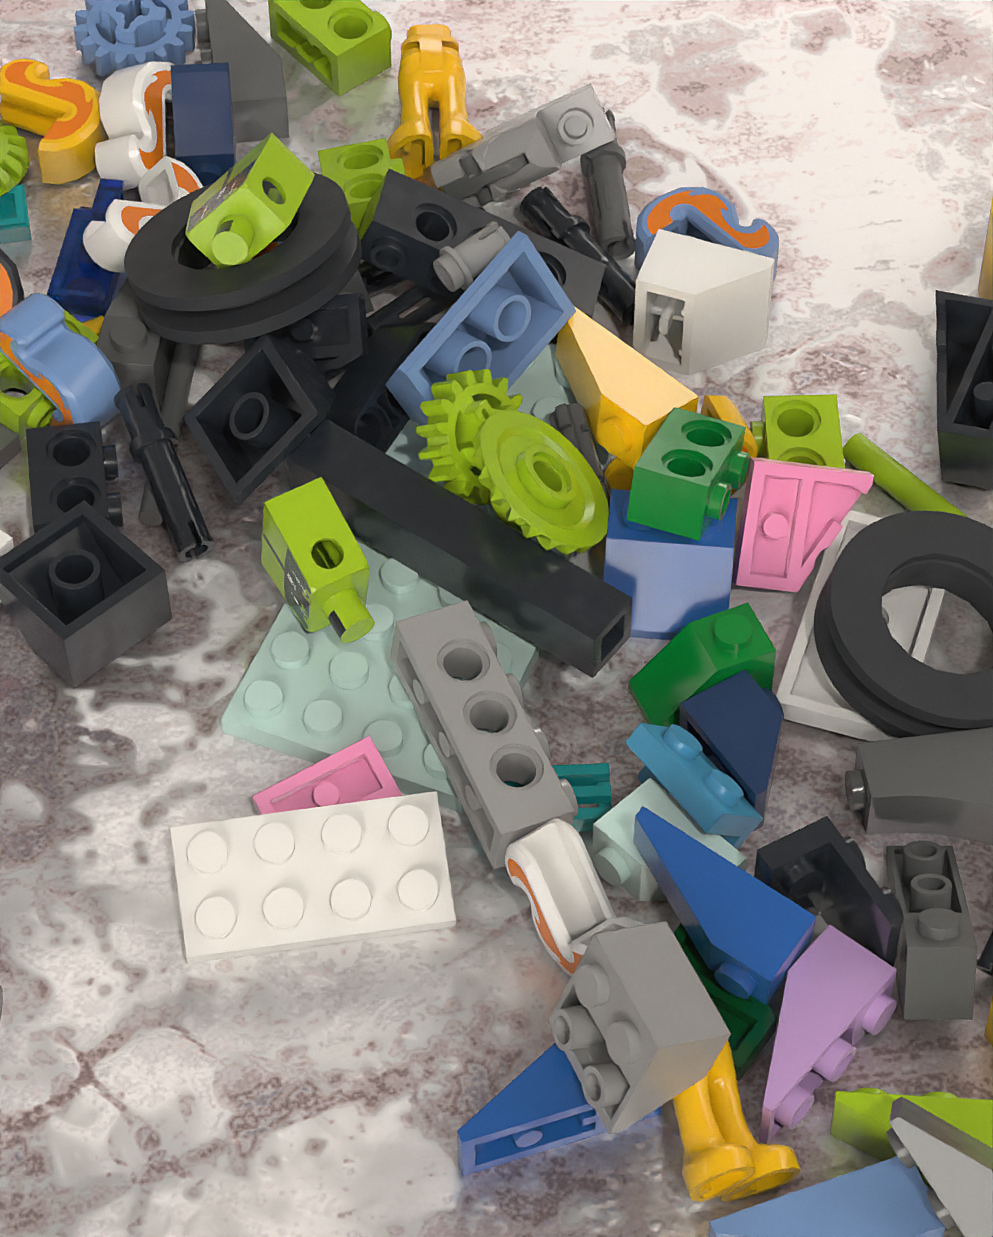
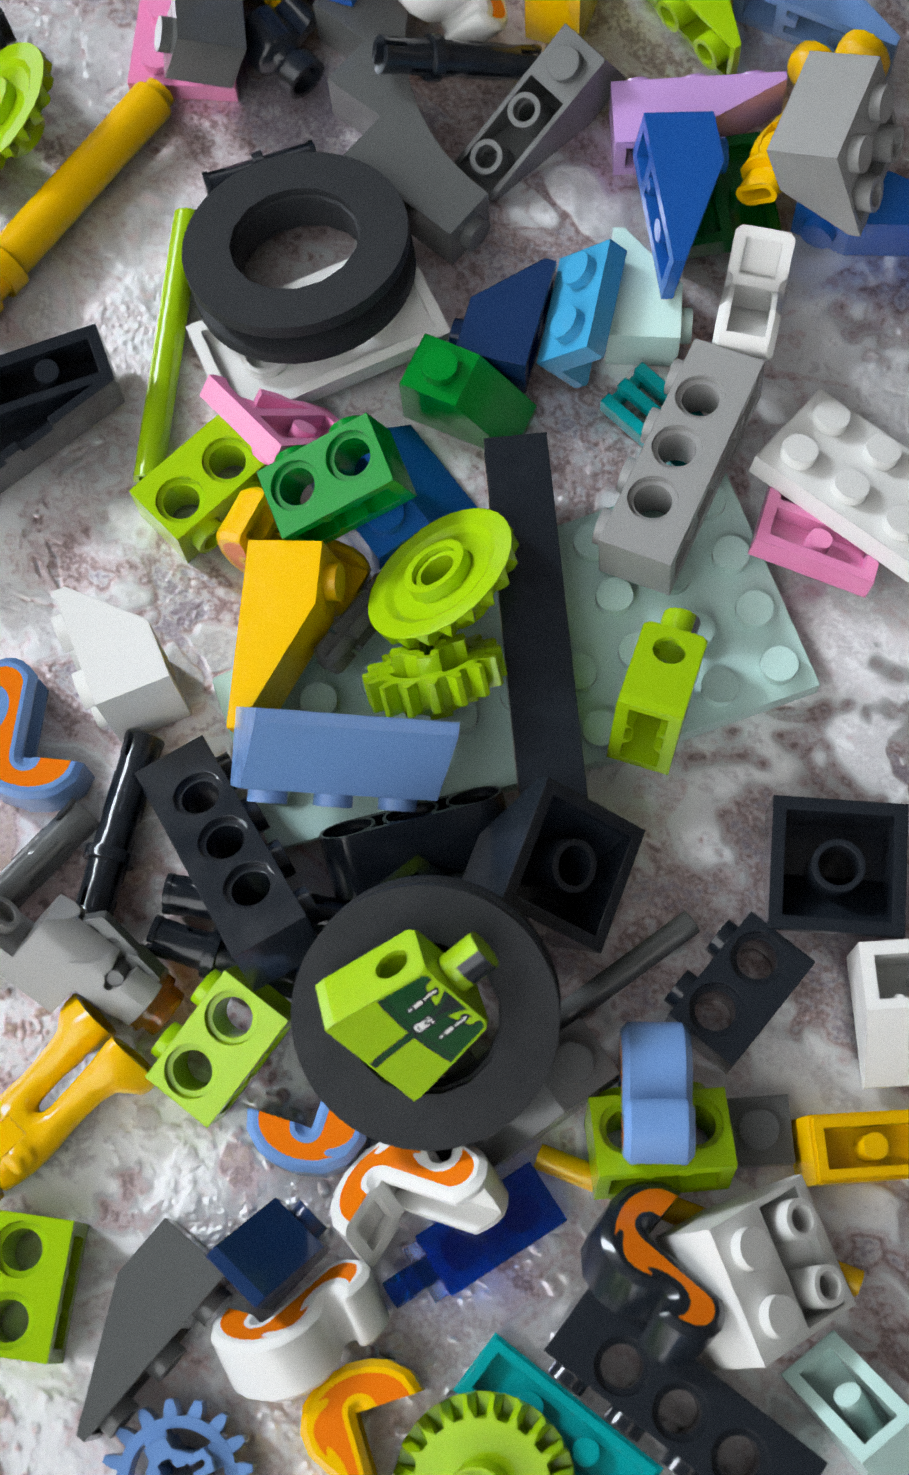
camera: 125 degrees left, 20 degrees up
black pin [114,383,216,562] -> none
light grey pin [433,221,510,292] -> none
black bracket [754,816,904,967] -> none

